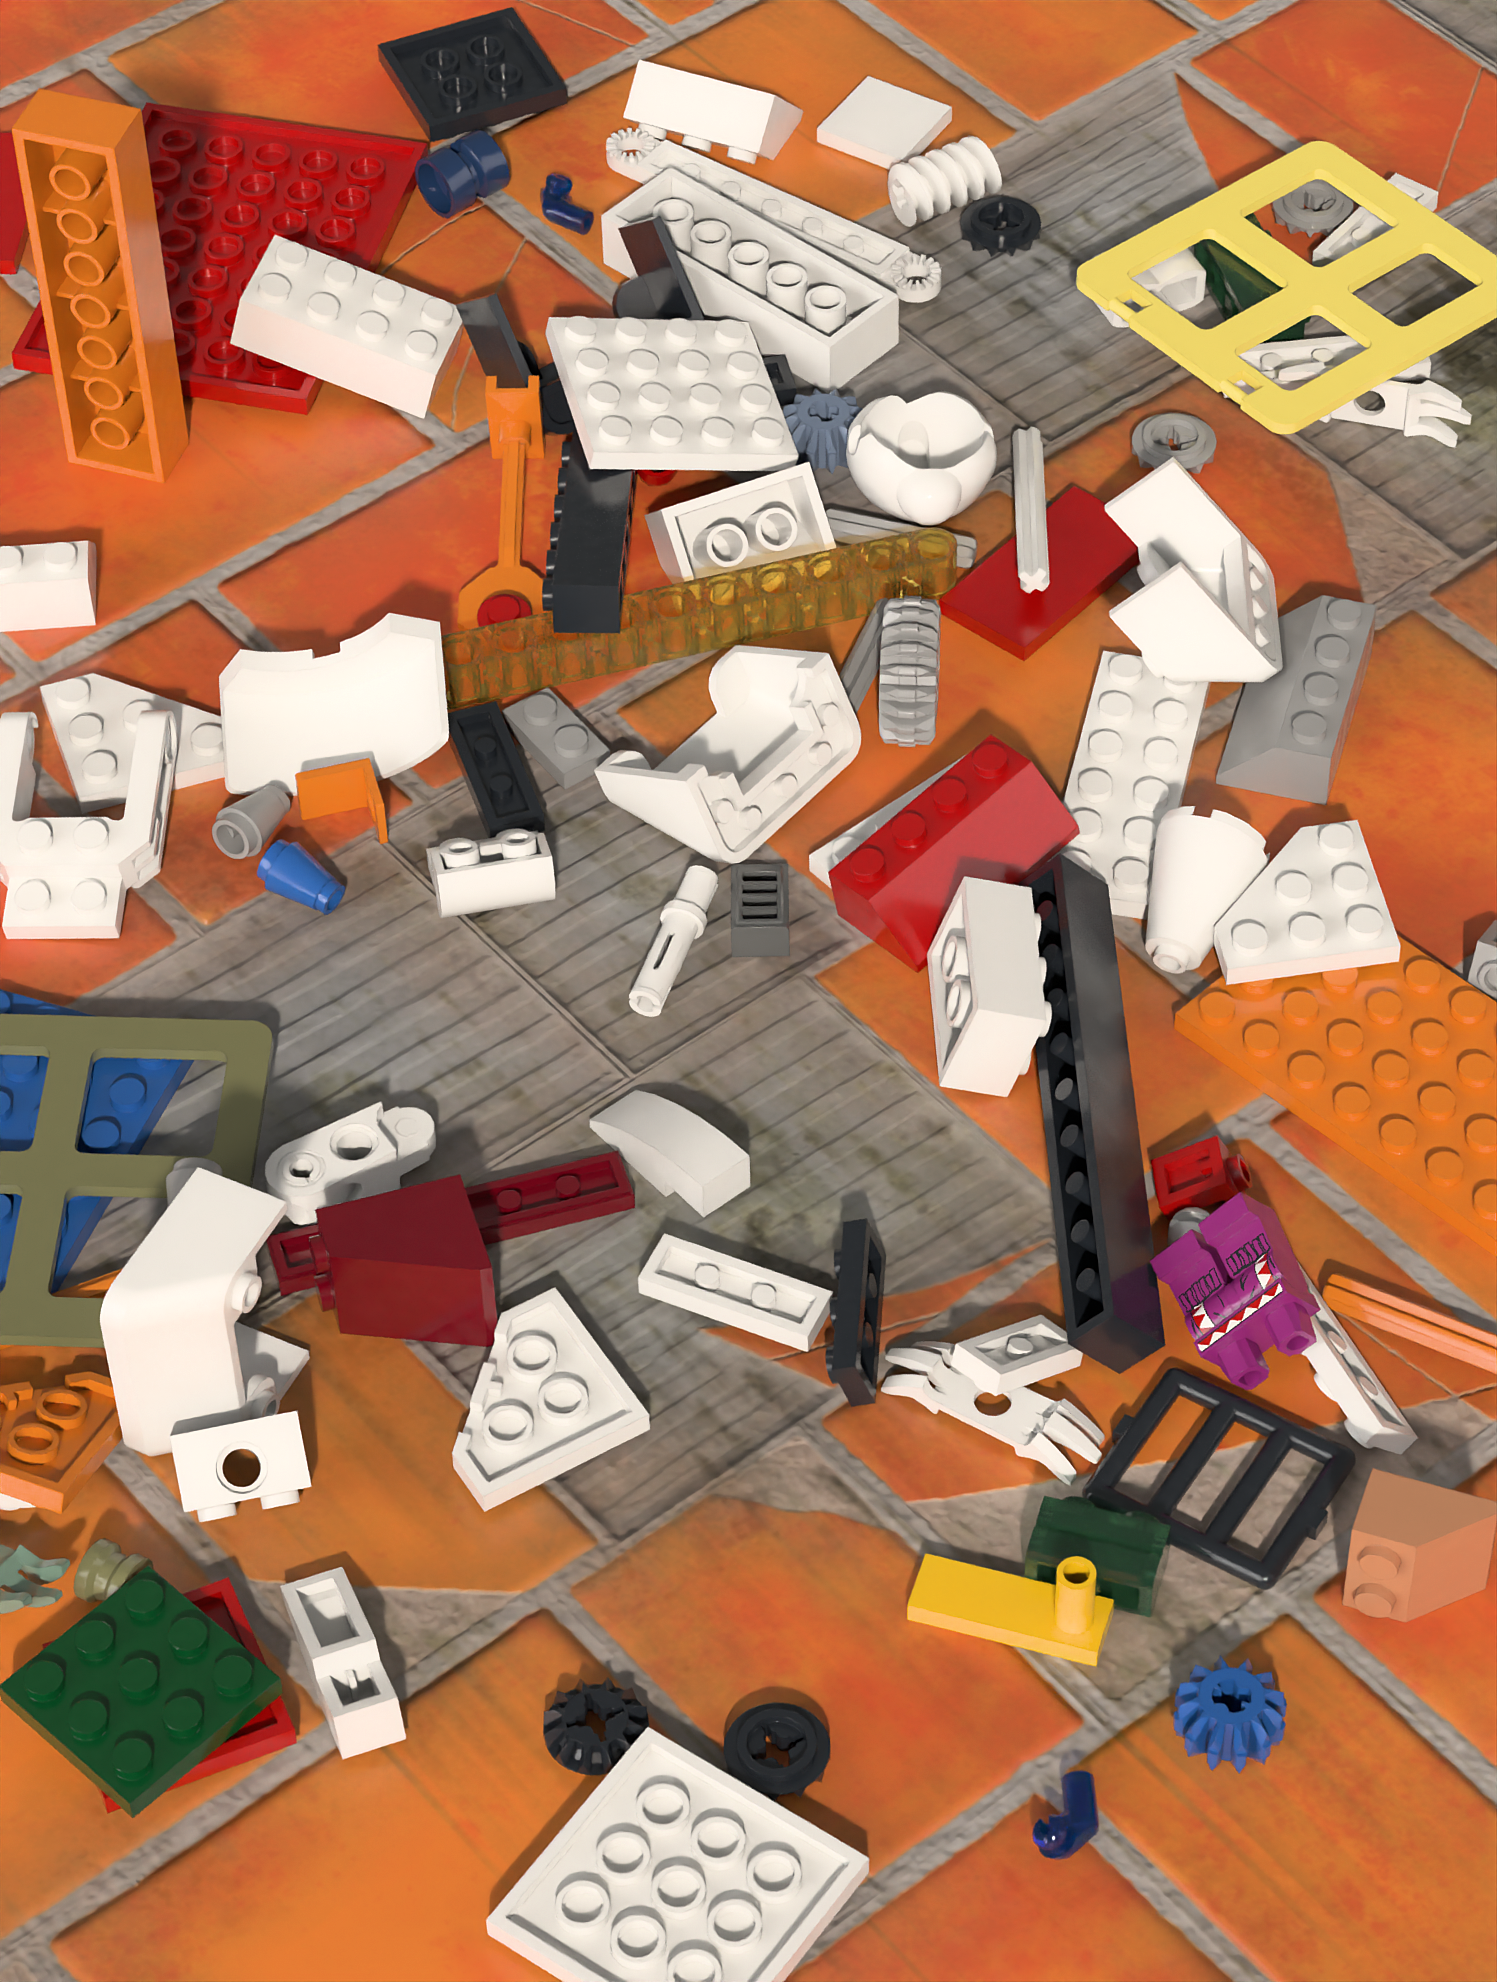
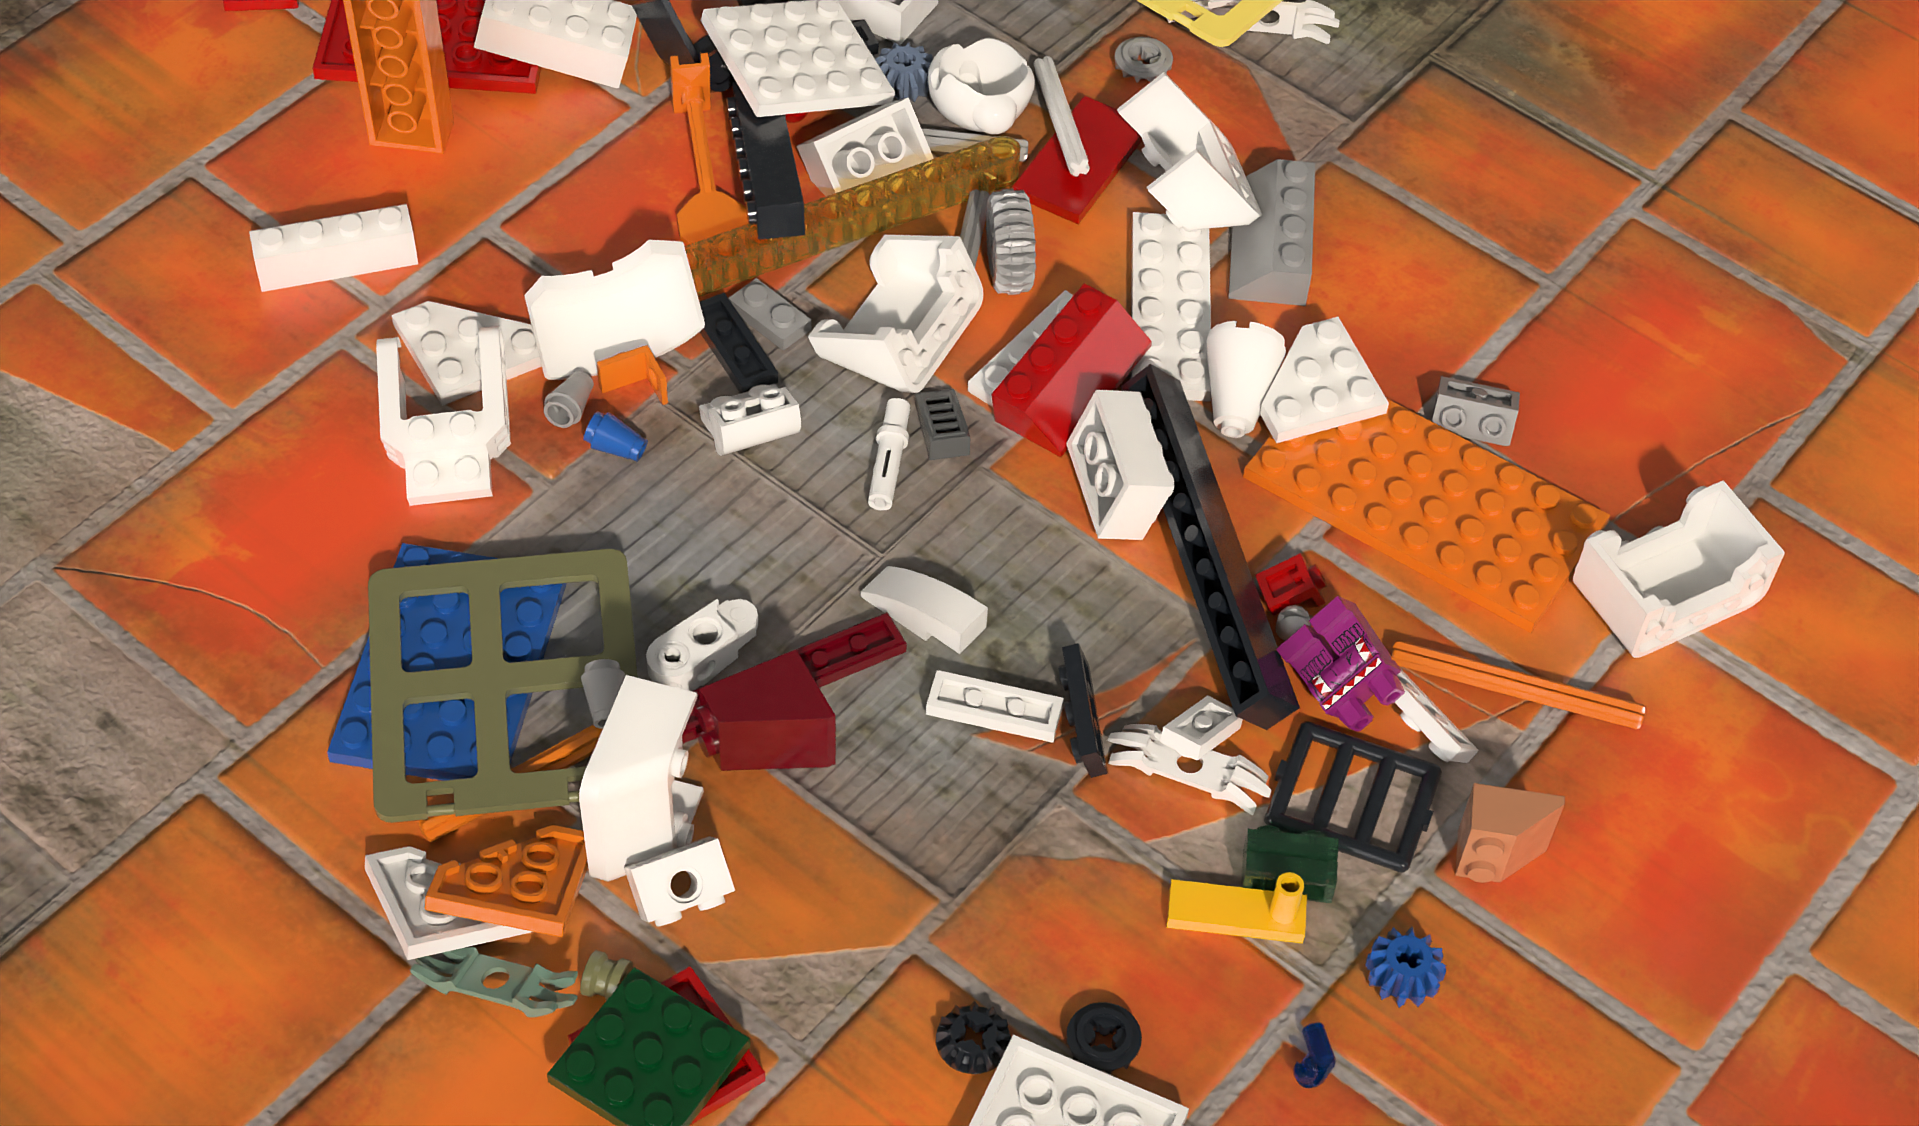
camera: 15 degrees left, 5 degrees up
white slope [280,1567,406,1759] -> none
white plate [452,1288,650,1512] -> none
red plate [477,594,532,646] -> none

